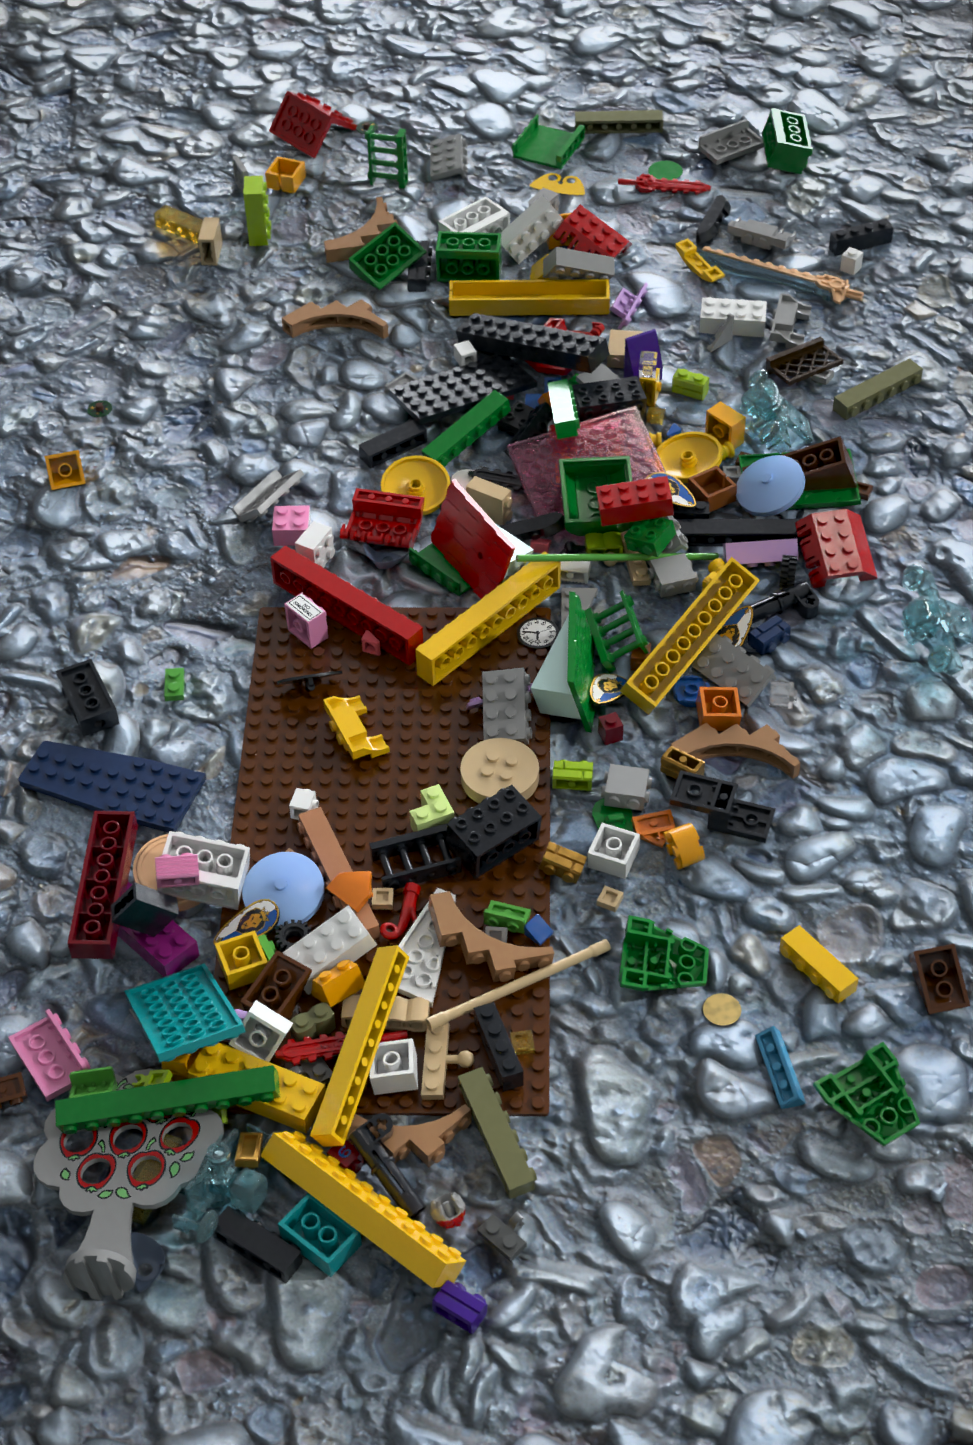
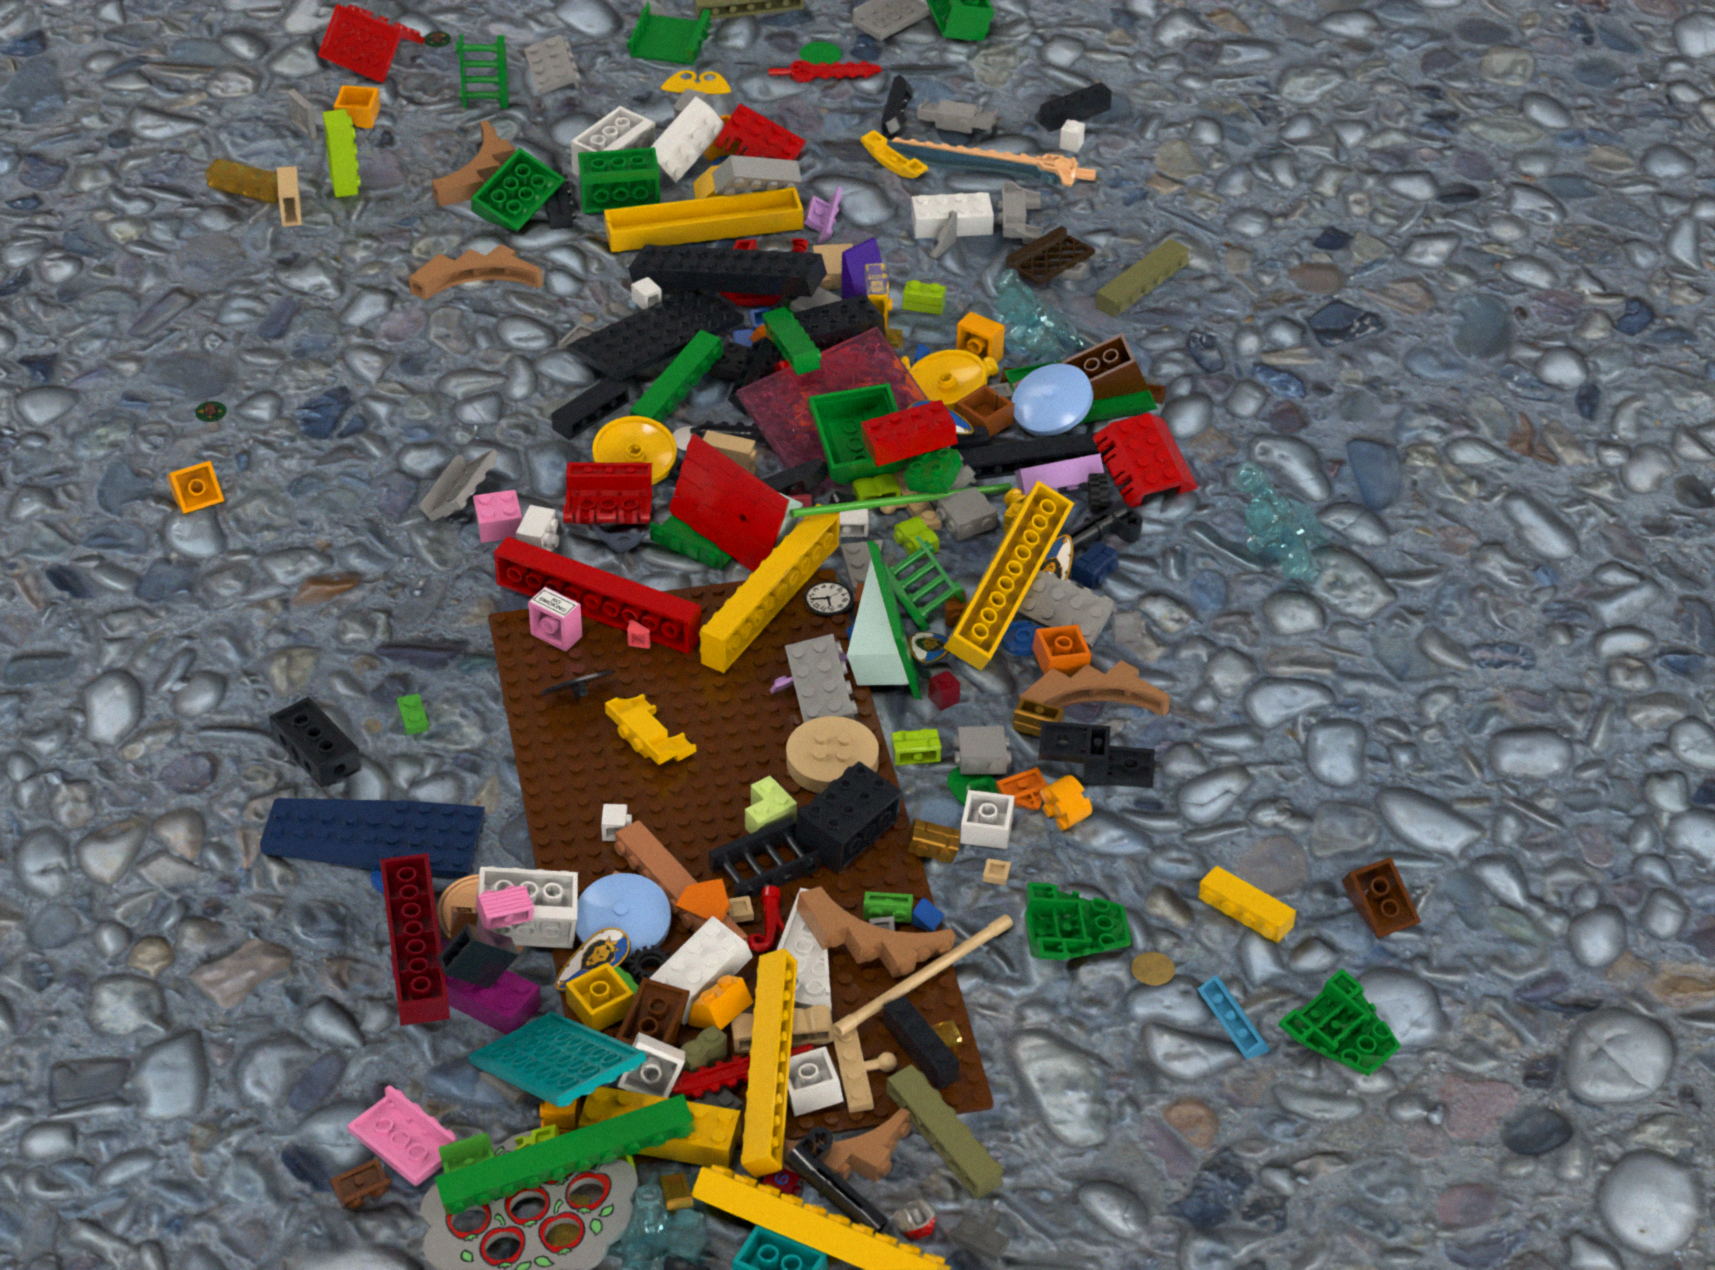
camera: 15 degrees left, 5 degrees down
none -> reddish brown slope [450,906,478,941]
none -> lime brick [893,516,939,559]

